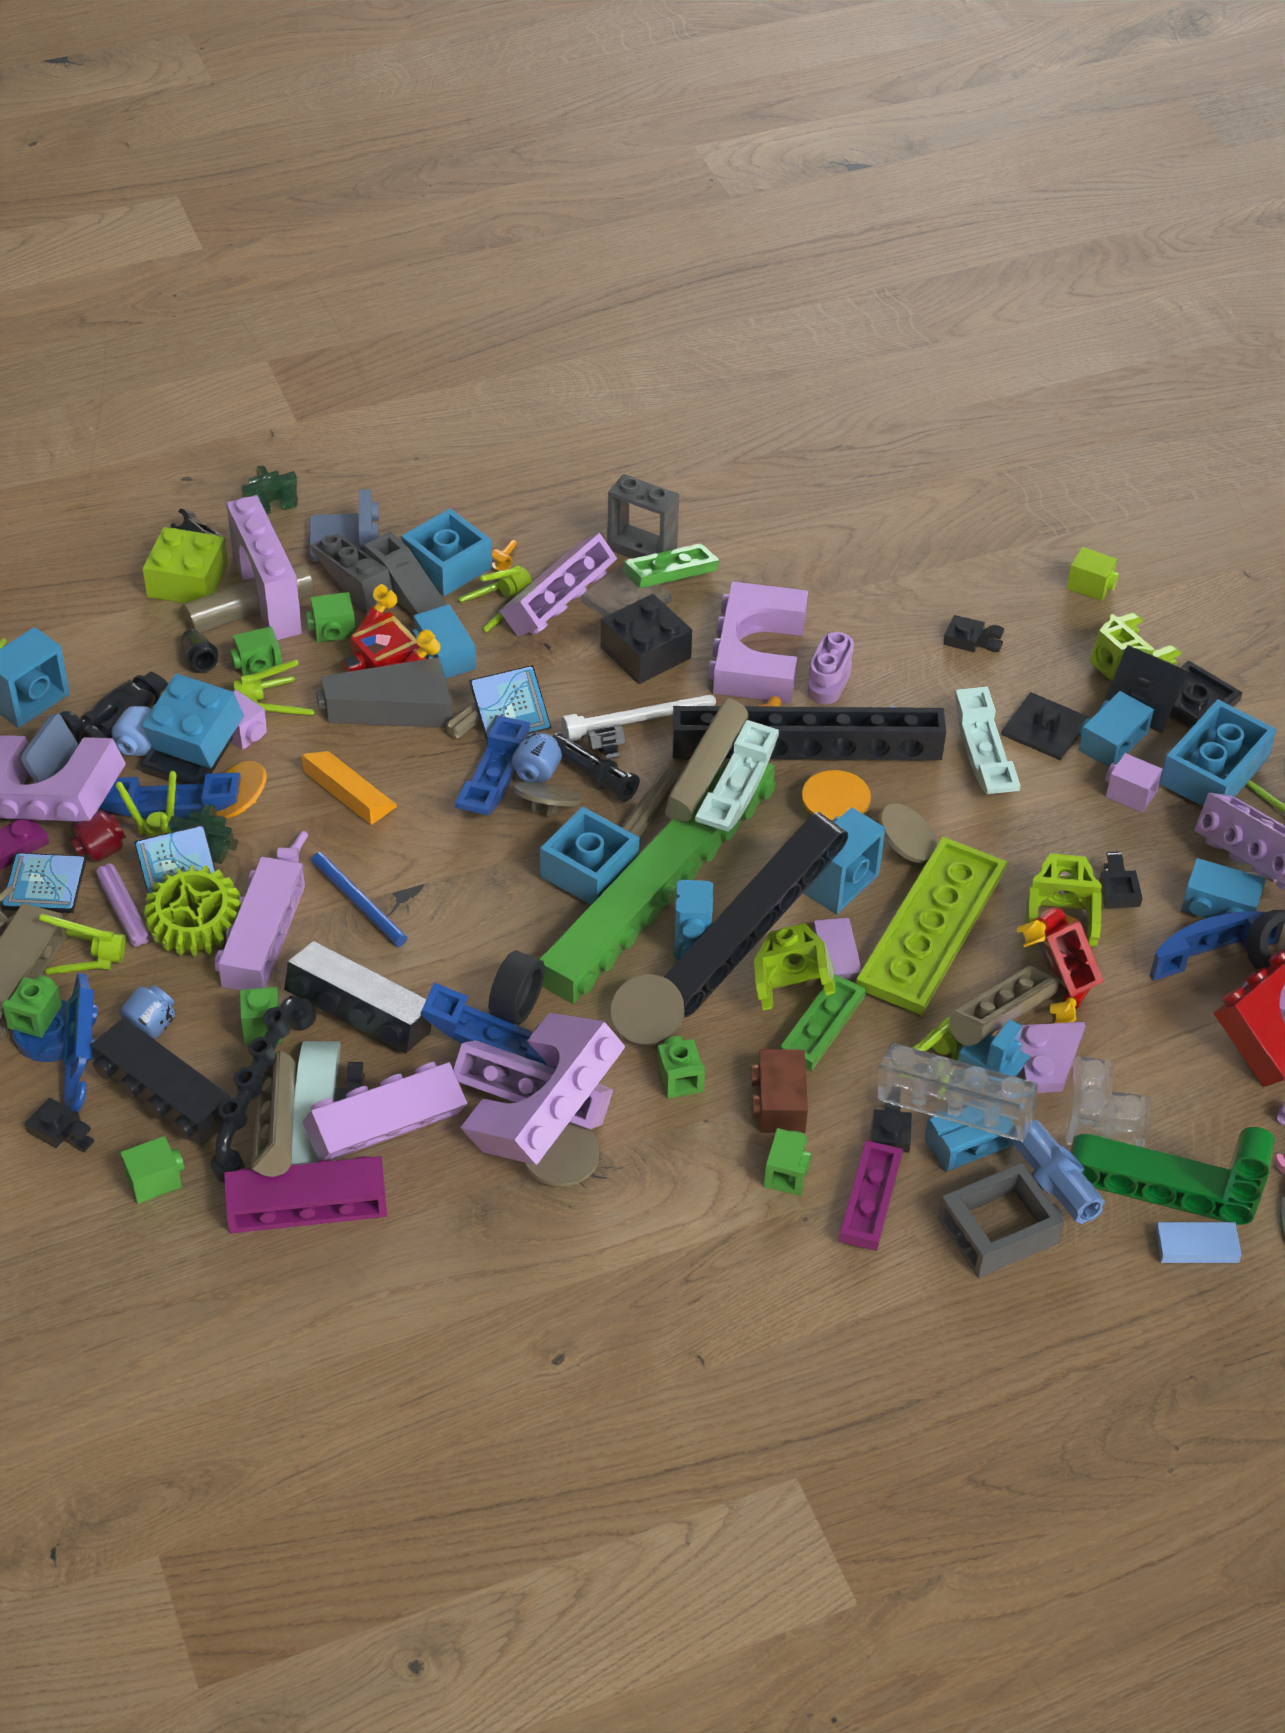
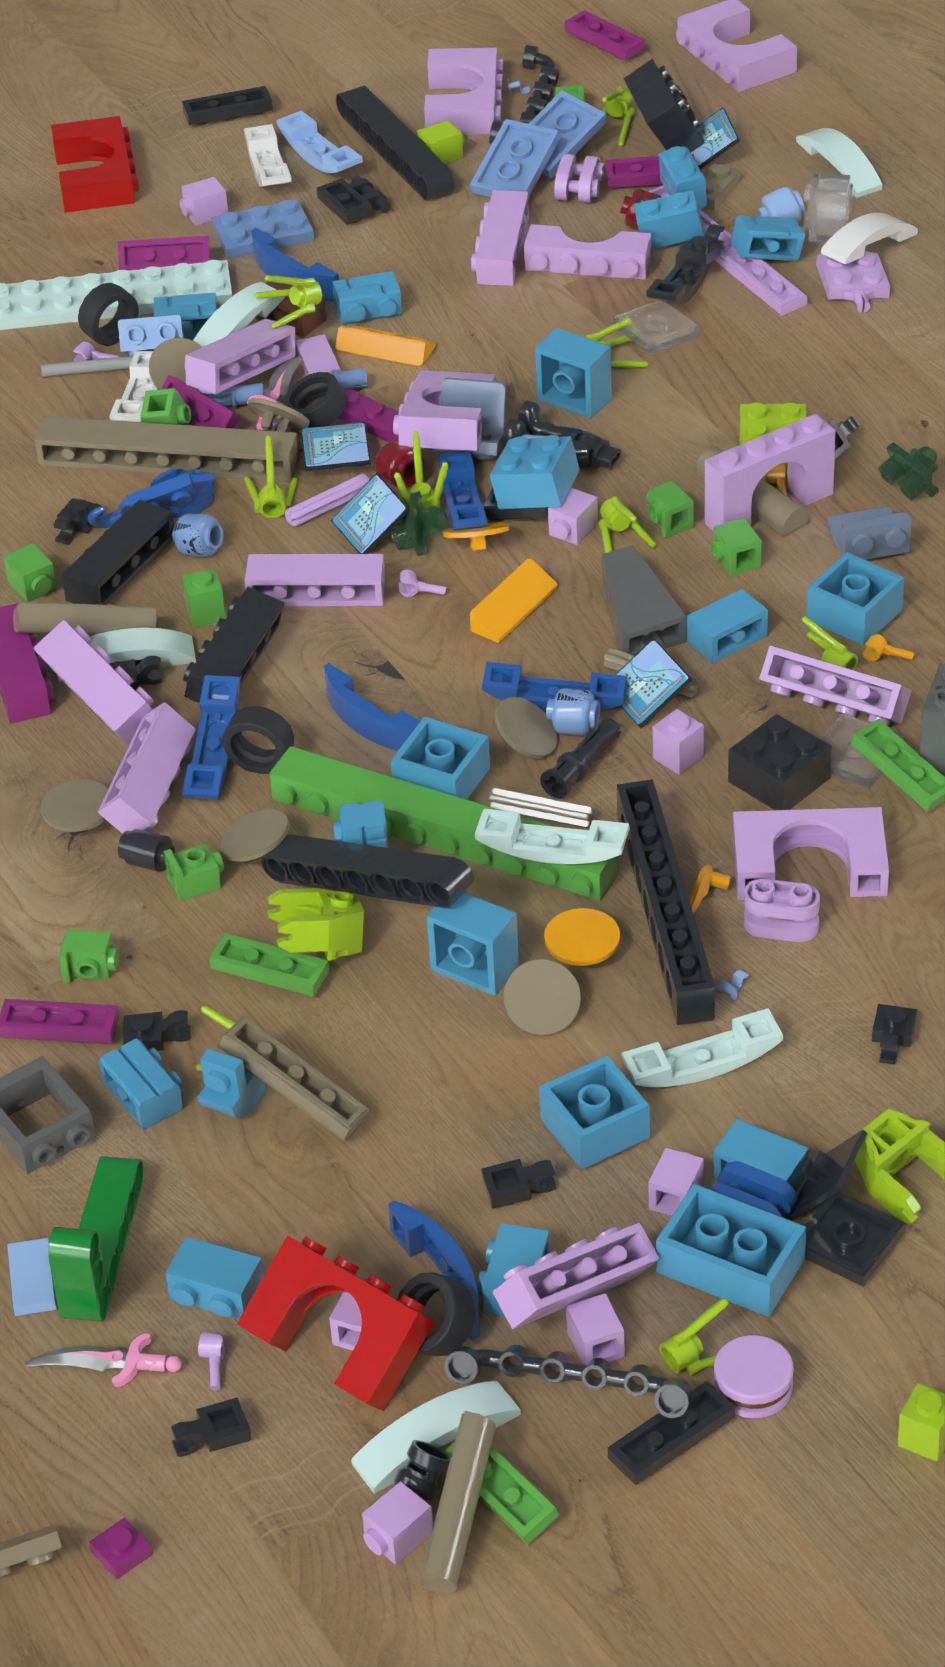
camera: 85 degrees right, 5 degrees down
bright green brick [2,975,62,1038] -> none
lime gear [144,863,242,958] -> none
black cone [181,629,218,672] -> none
black bar [211,996,316,1183] -> none
dark grey slope [310,533,393,613] -> none
blue bar [312,852,407,947] -> none
torso [340,584,441,672] -> none
dark grey slope [364,532,447,615] -> none
lavender arch [460,1013,625,1165] -> none
white piece [561,695,716,741] -> none
plate [587,724,626,759] -> none
dark tan brick [664,697,748,822] -> none
copper brick [751,1049,808,1133] -> none
lavender tile [813,918,862,981] -> none
lime plate [856,837,1007,1015] -> none
clear brick [878,1042,1038,1142] -> none
black piece [1001,692,1090,761] -> none
medium blue piece [1012,1119,1105,1224] -> none
red torso [1017,907,1104,1023] -> none
lavender wing [1019,1022,1086,1093] -> none
lime piece [1025,853,1101,947] -> none
clear brick [1066,1056,1151,1148] -> none
none -> black brick [118,829,175,872]
none -> dark azure brick [165,1237,264,1319]
none -> blue slope [324,663,420,751]
none -> dark azure brick [539,1055,650,1170]
none -> lavender brick [653,709,704,775]
none -> blue brick [709,1161,797,1218]
none -> light orange hand [767,464,788,497]

